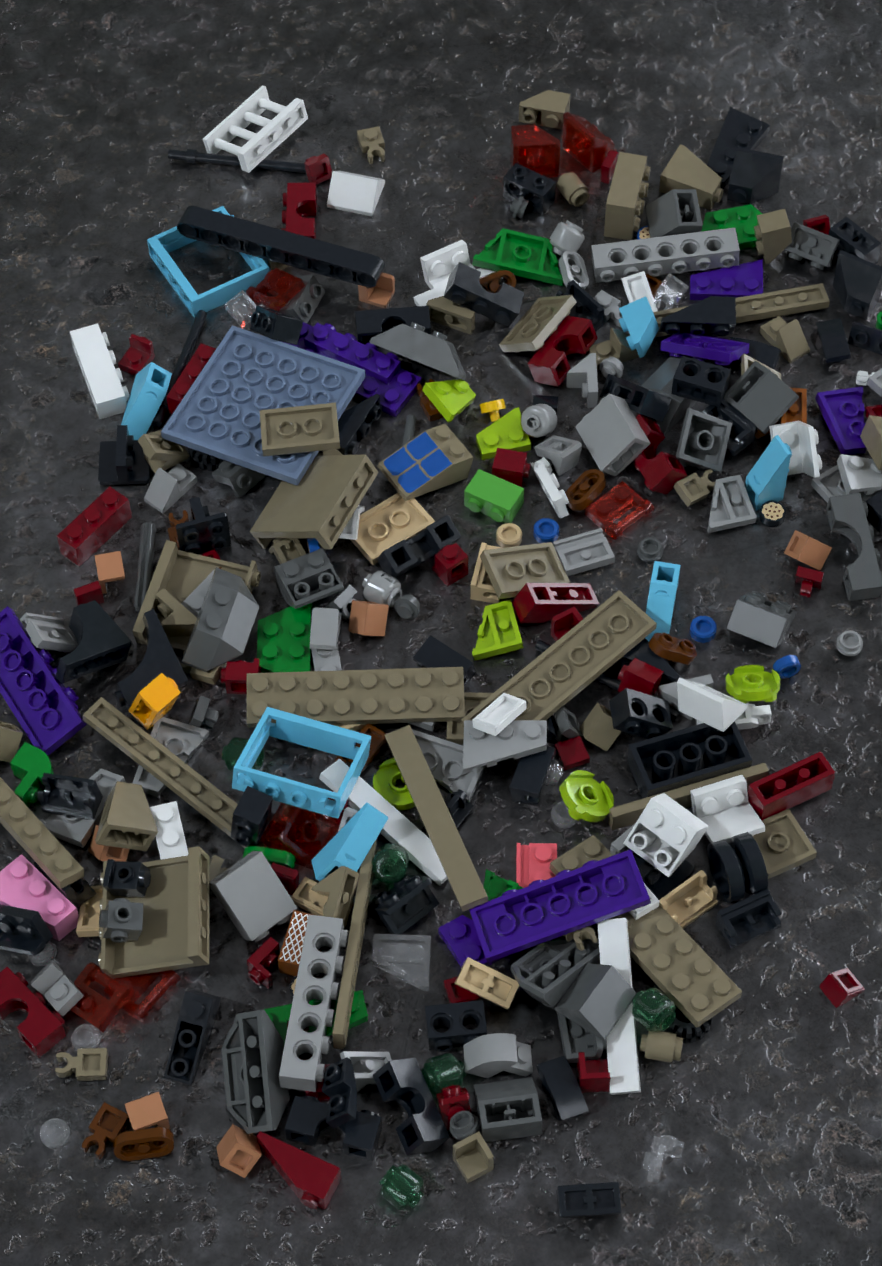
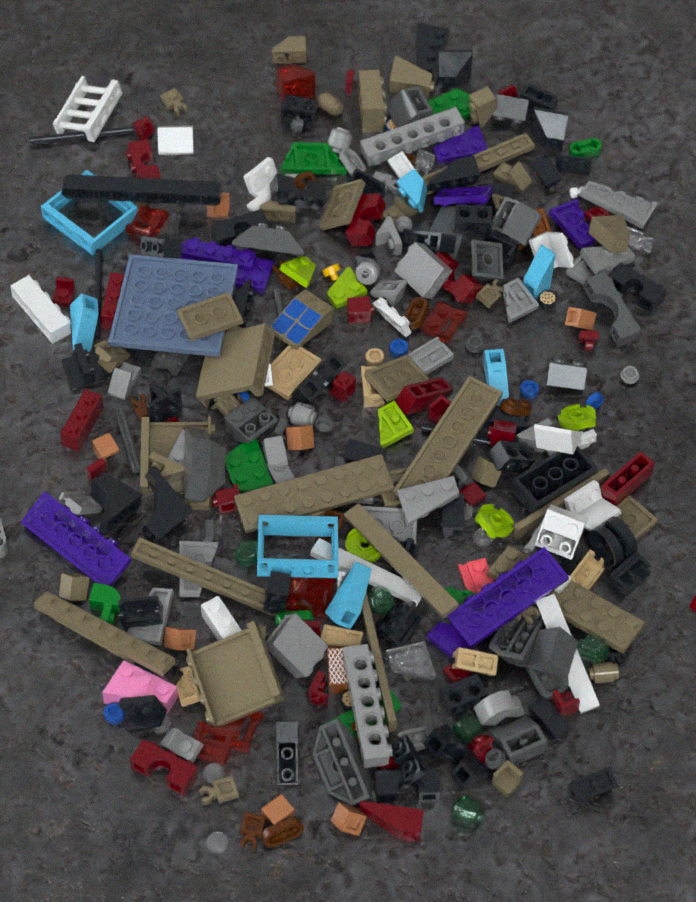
camera: 20 degrees left, 0 degrees up
dark tan slope [95,781,158,851] -> none
dark grey brick [99,898,144,943] -> none
black brick [102,859,151,897] -> none
light orange brick [129,673,181,730] -> none
clear bracket [223,290,265,329] -> none
dark tan slope [311,866,360,929] -> none
bright green brick [464,469,524,523] -> none
white tile [472,693,527,736] -> none
clear red slope [562,112,615,173] -> none
clear bracket [643,1135,684,1183] -> none

